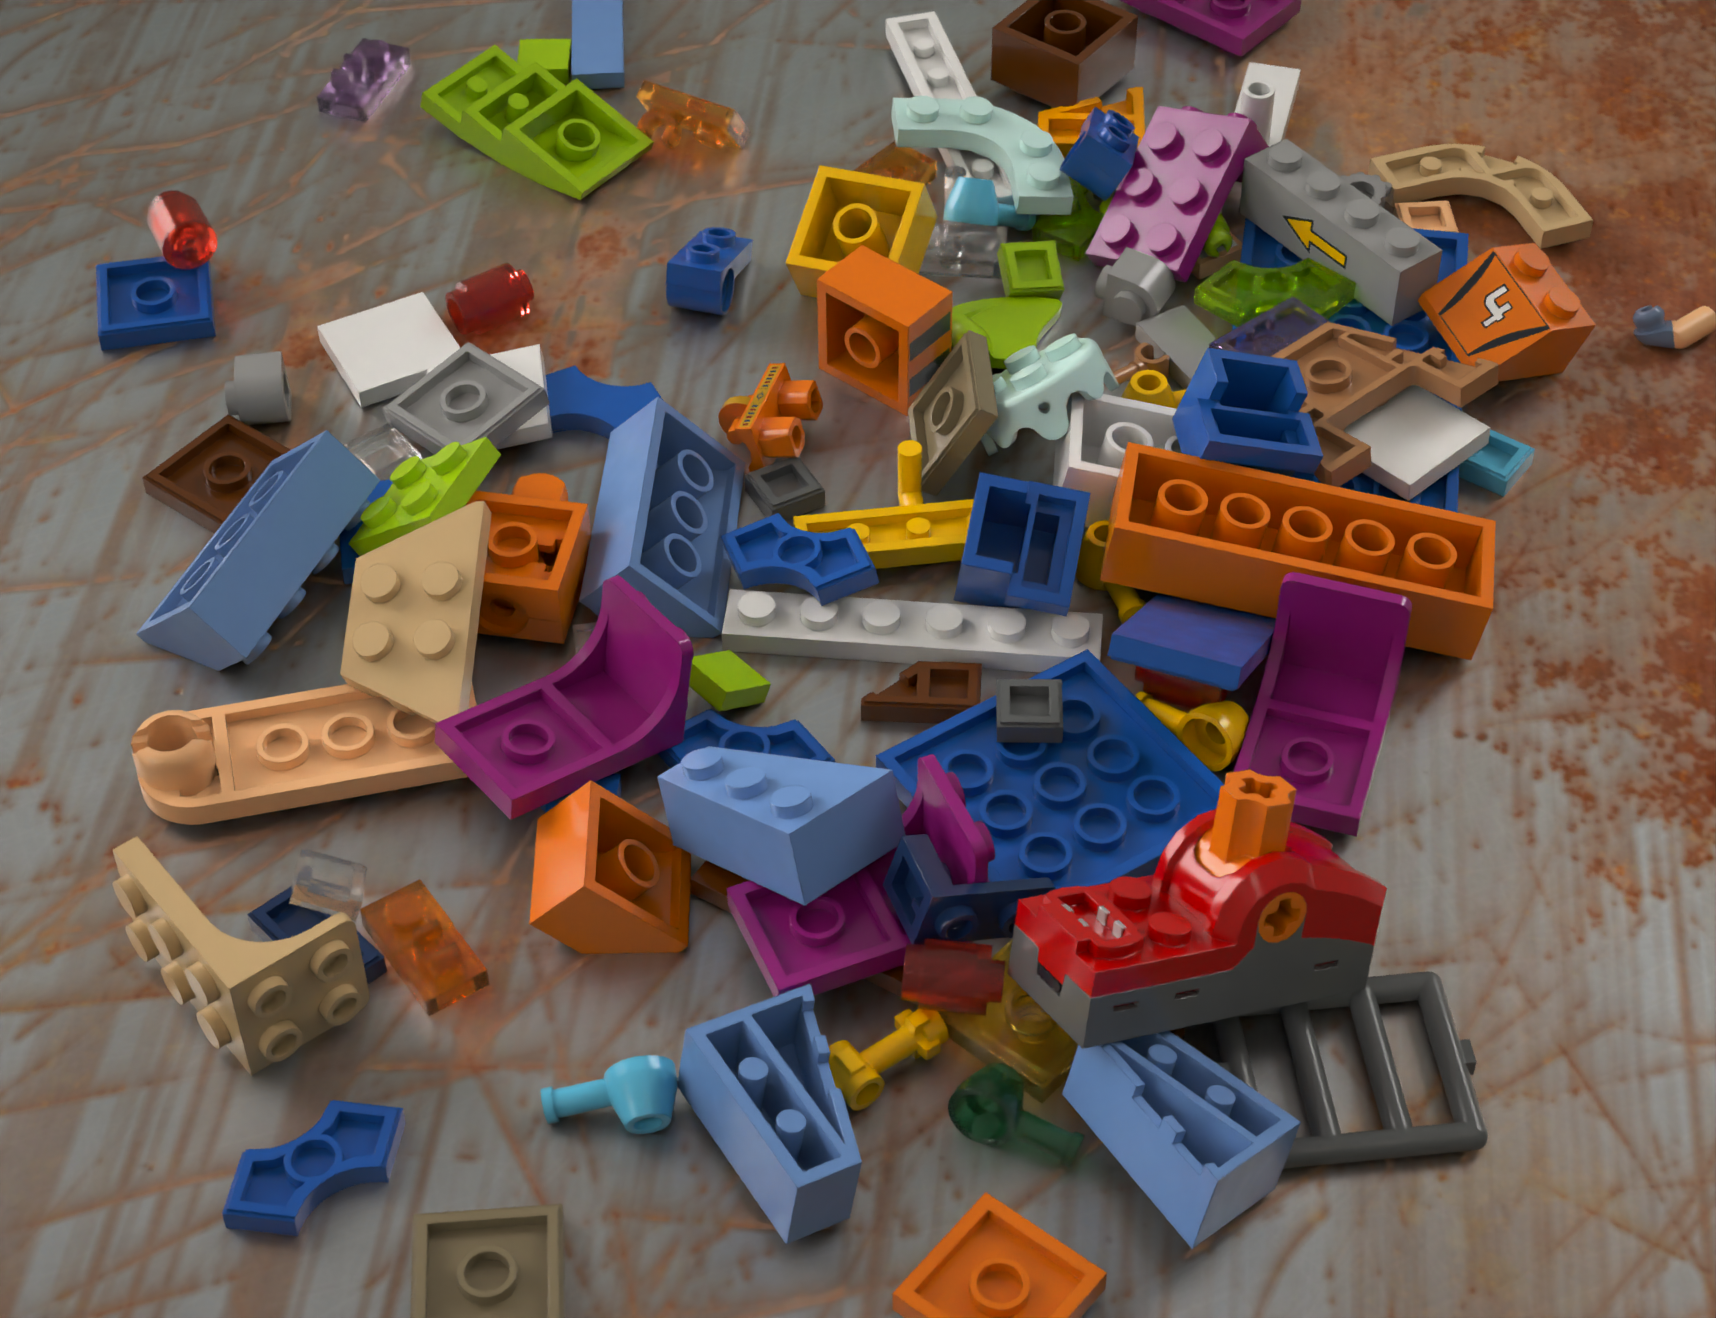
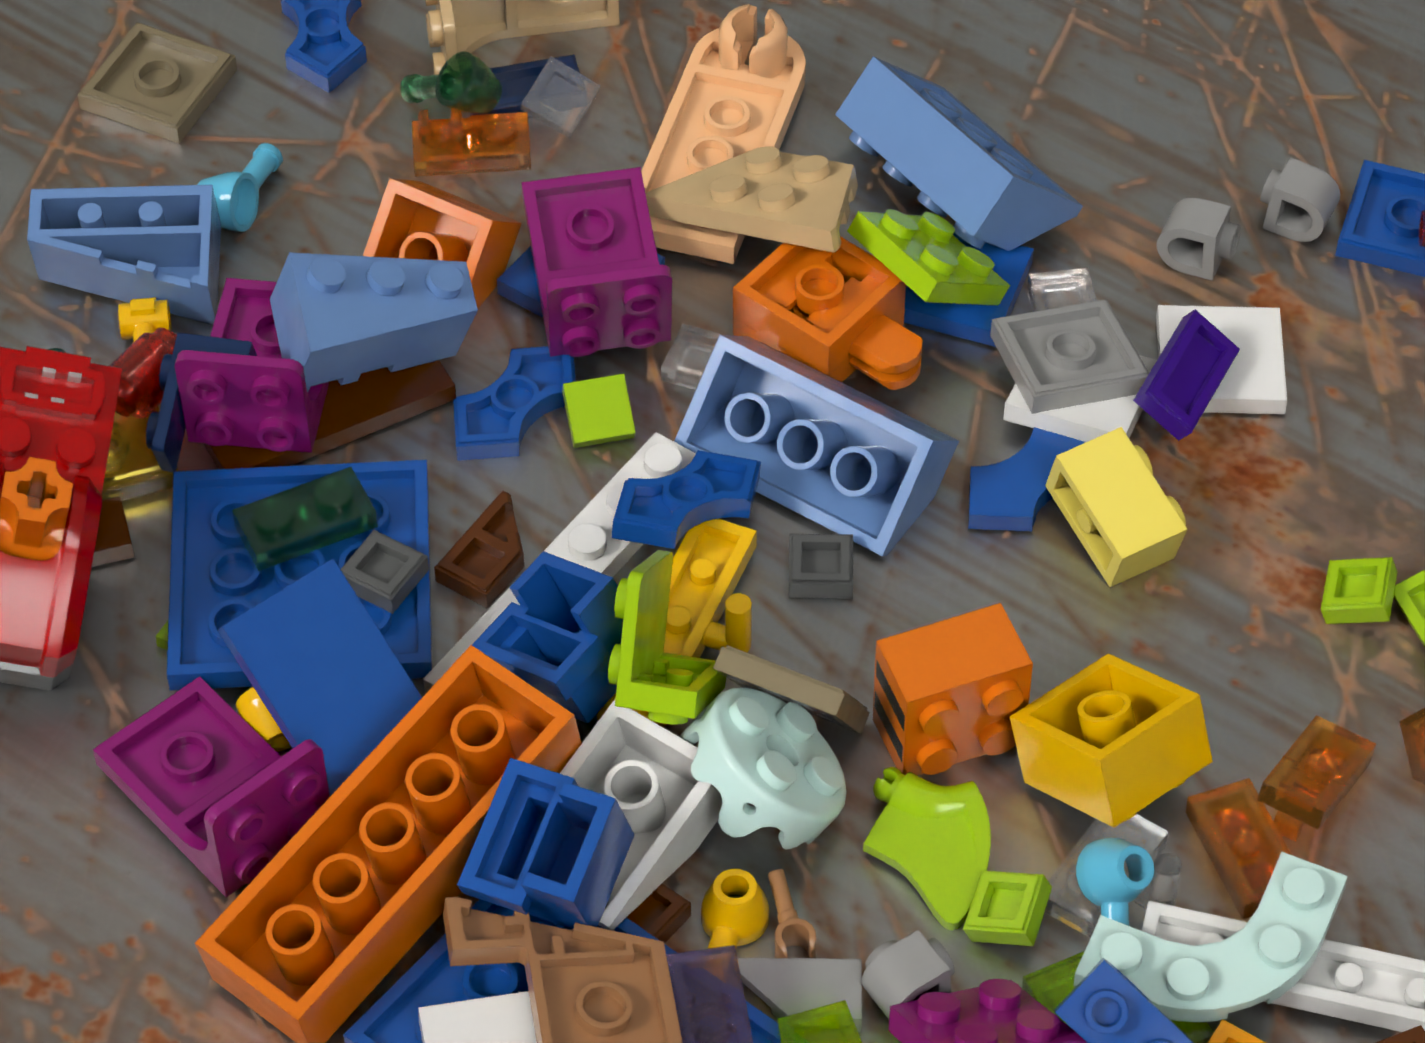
camera: 120 degrees right, 5 degrees up
reddish brown tile [142,414,291,534] -> none
clear red brick [445,263,534,335] -> none
blue plate [666,227,753,315] -> none
orange hips [718,363,823,472] -> none
none -> clear green plate [232,467,378,571]
none -> clear green bar [400,51,502,113]
none -> lime bracket [608,550,726,725]
none -> light yellow brick [1045,427,1188,588]
none -> dark purple tile [1133,309,1240,441]
none -> clear orange plate [1257,715,1377,842]
none -> light grey plate [1260,157,1340,242]
none -> lime tile [1321,557,1398,624]

